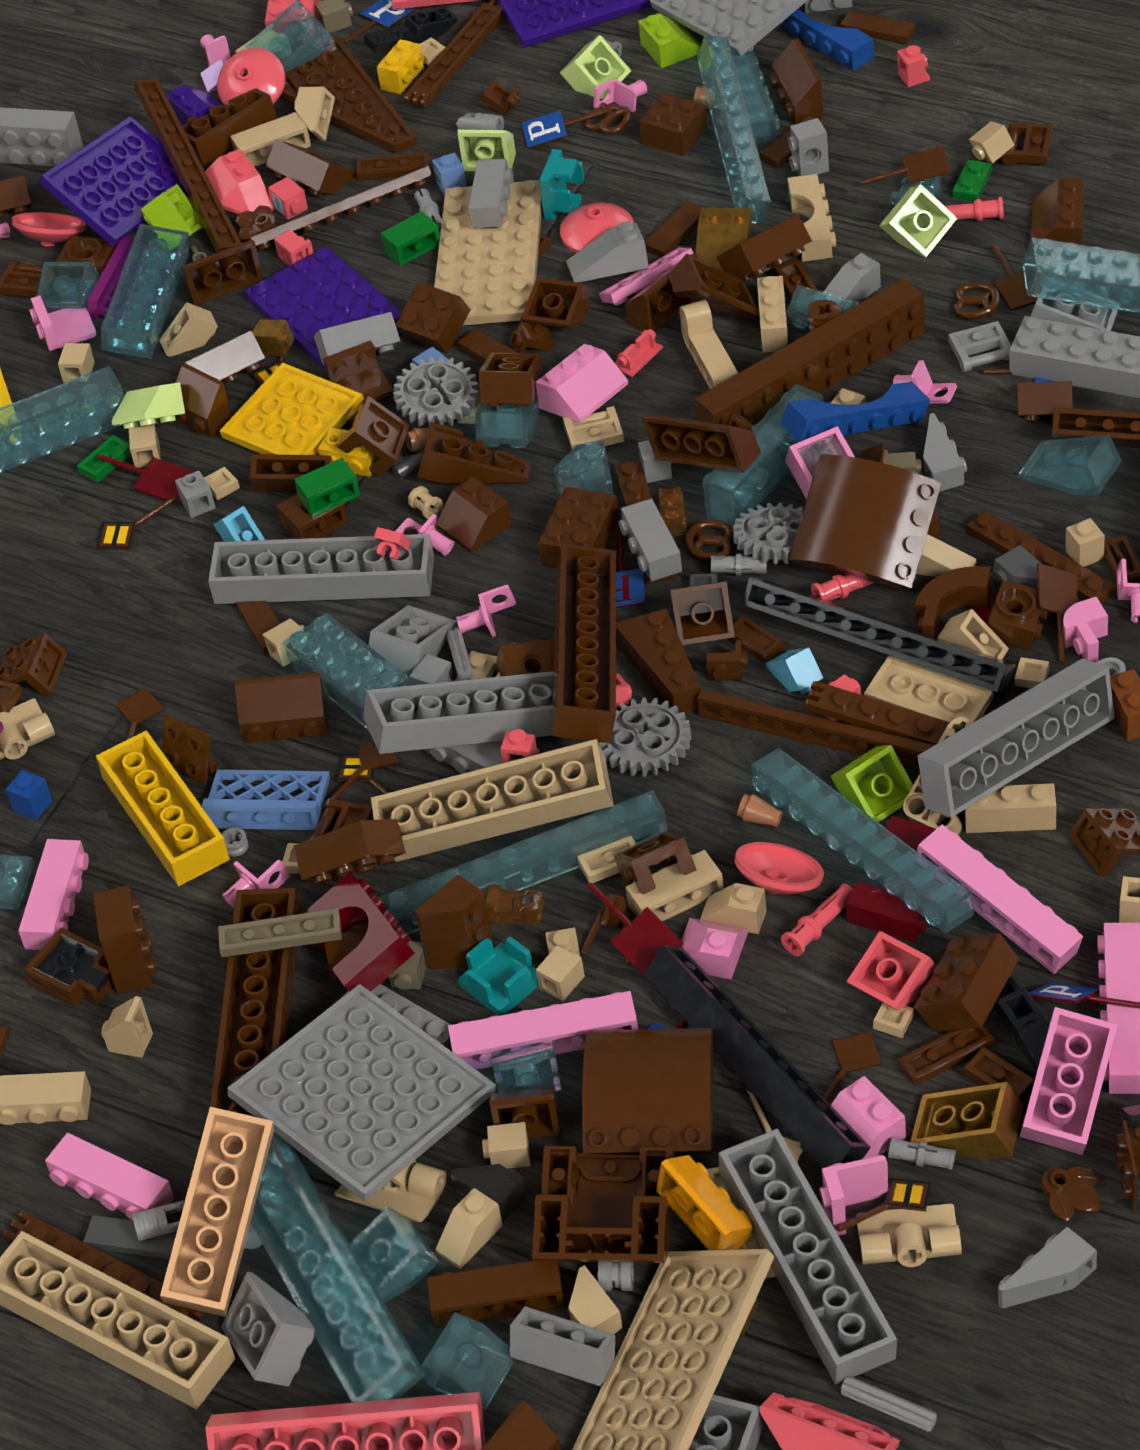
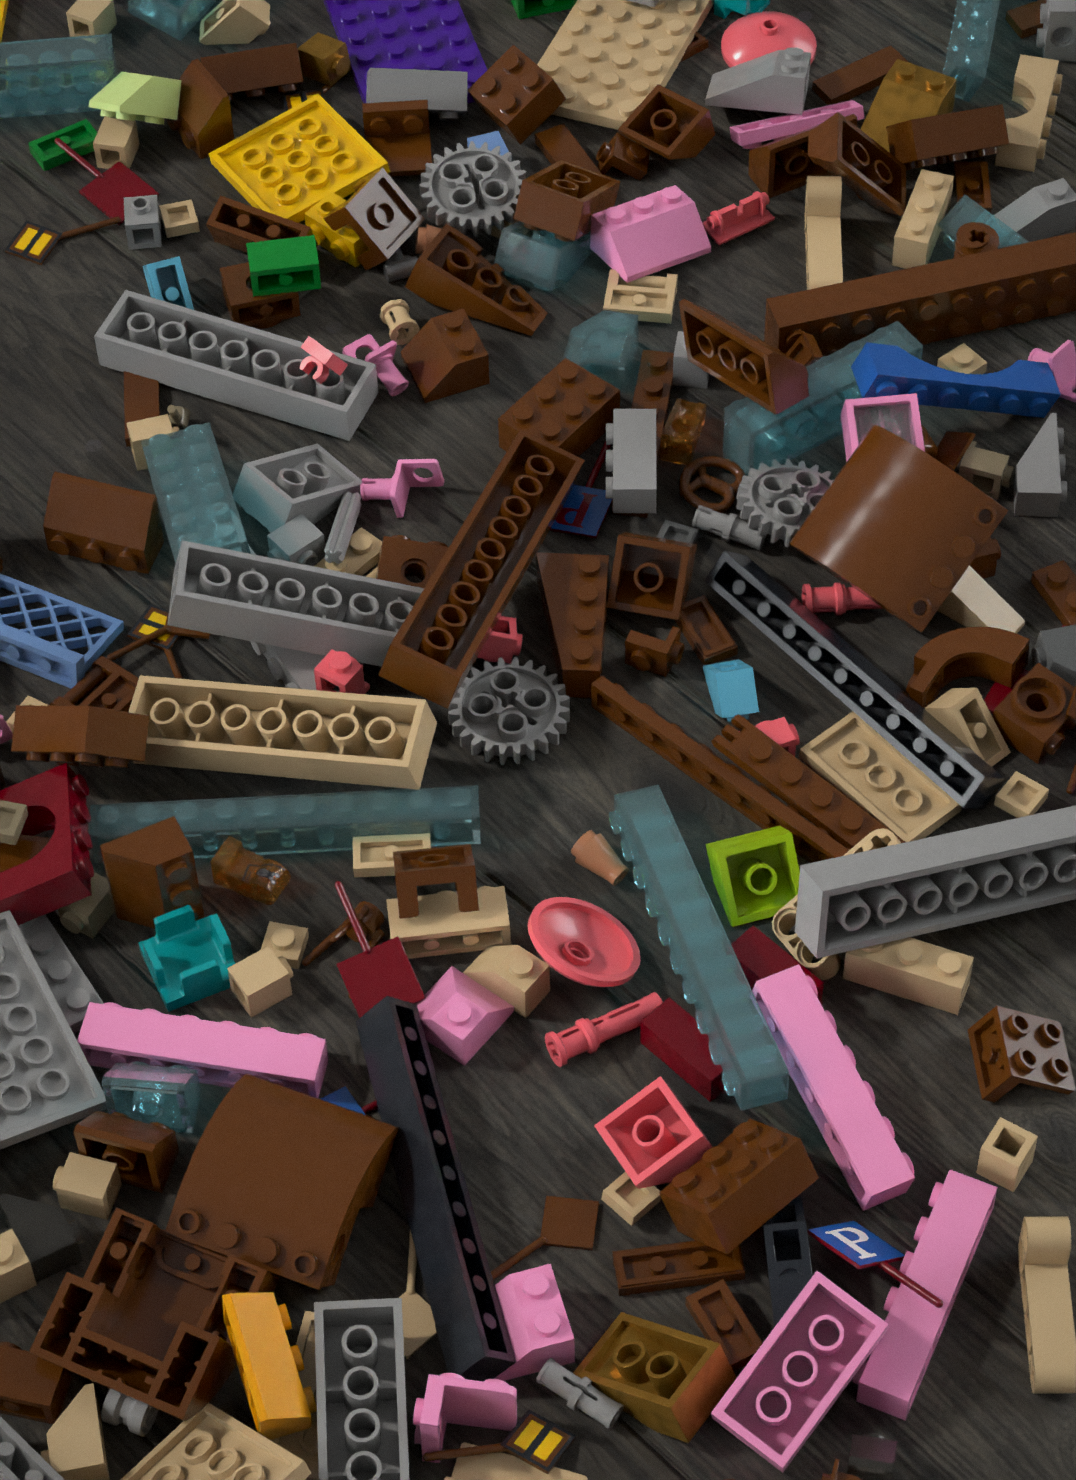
camera: 15 degrees right, 5 degrees up
none -> dark tan hand [167,405,191,430]

